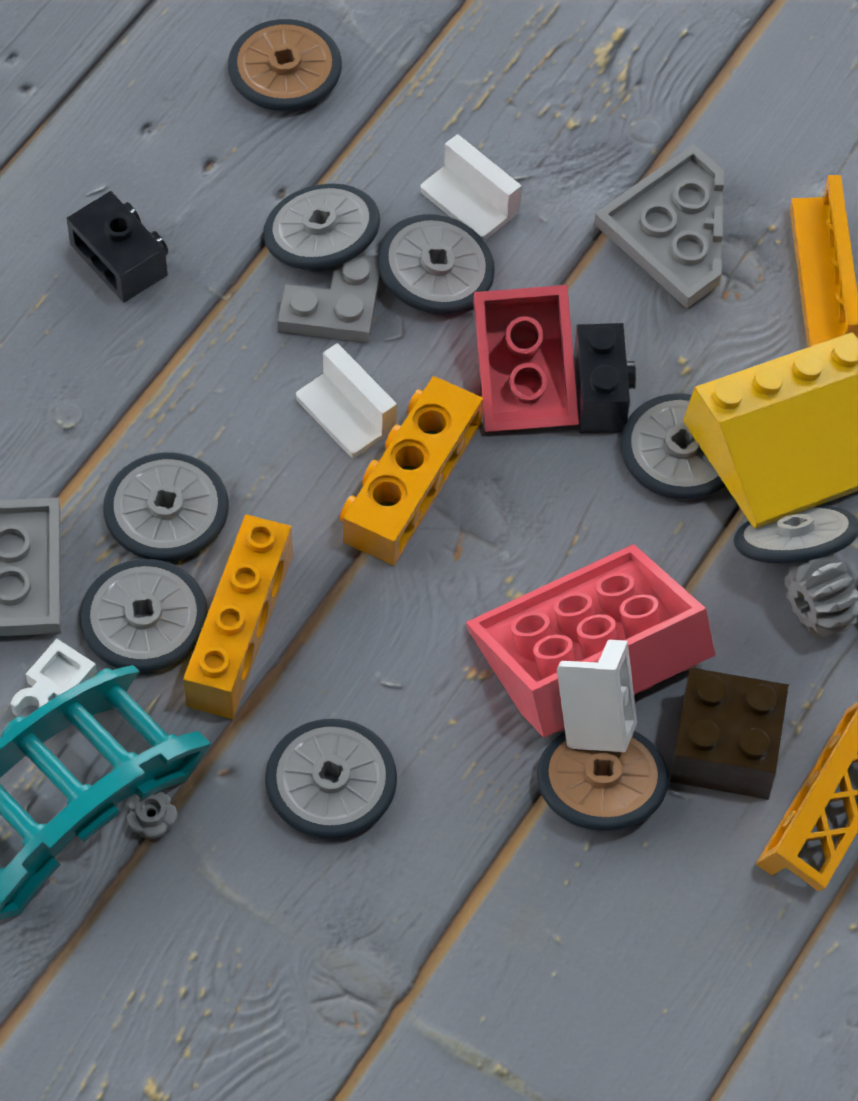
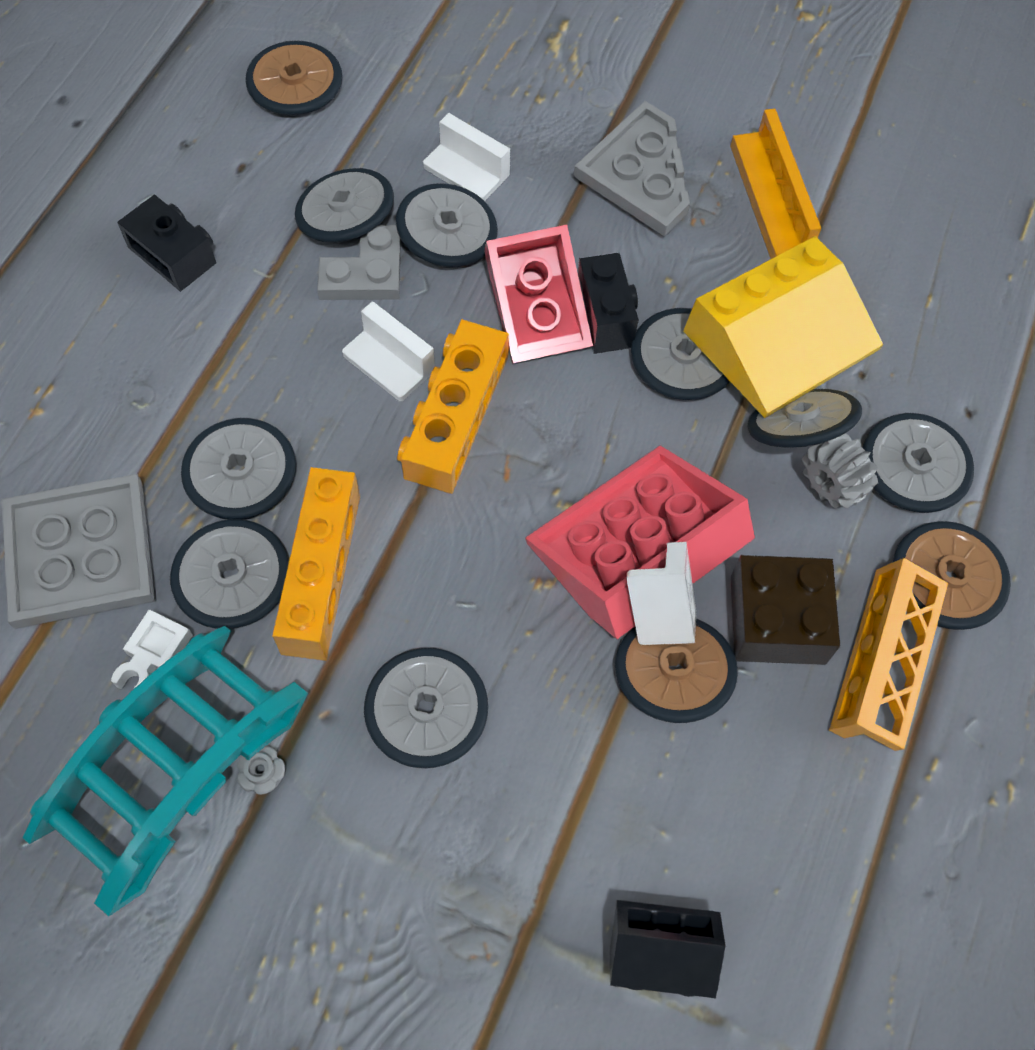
camera: 10 degrees left, 5 degrees up
none -> black brick [610,900,726,998]

